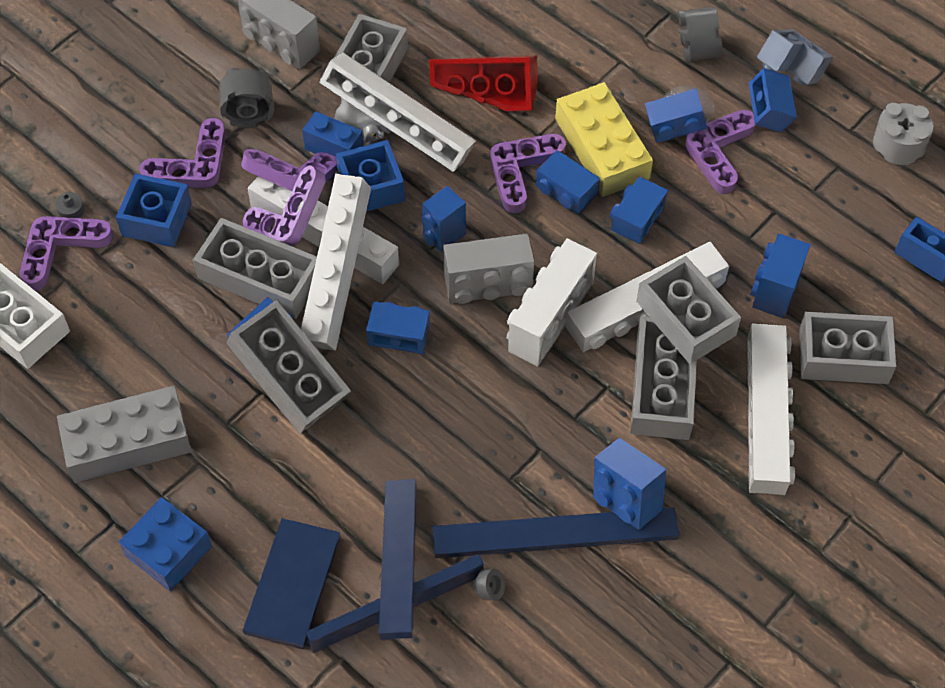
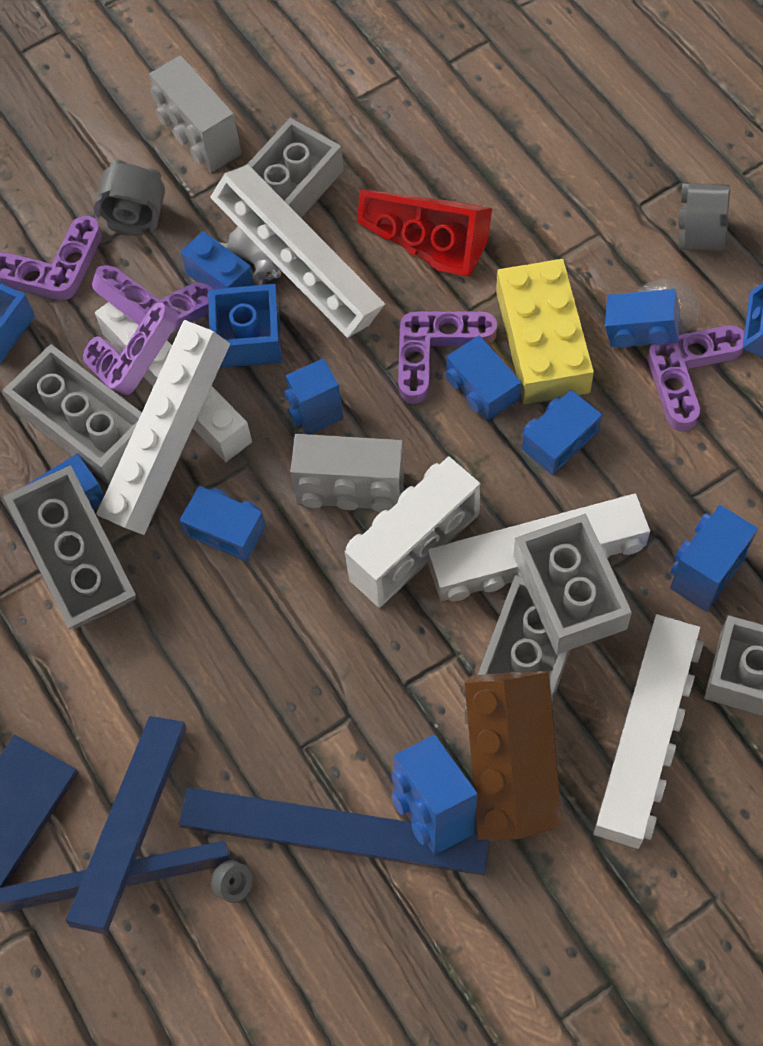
camera: 20 degrees right, 5 degrees up
none -> reddish brown slope [465,671,563,840]

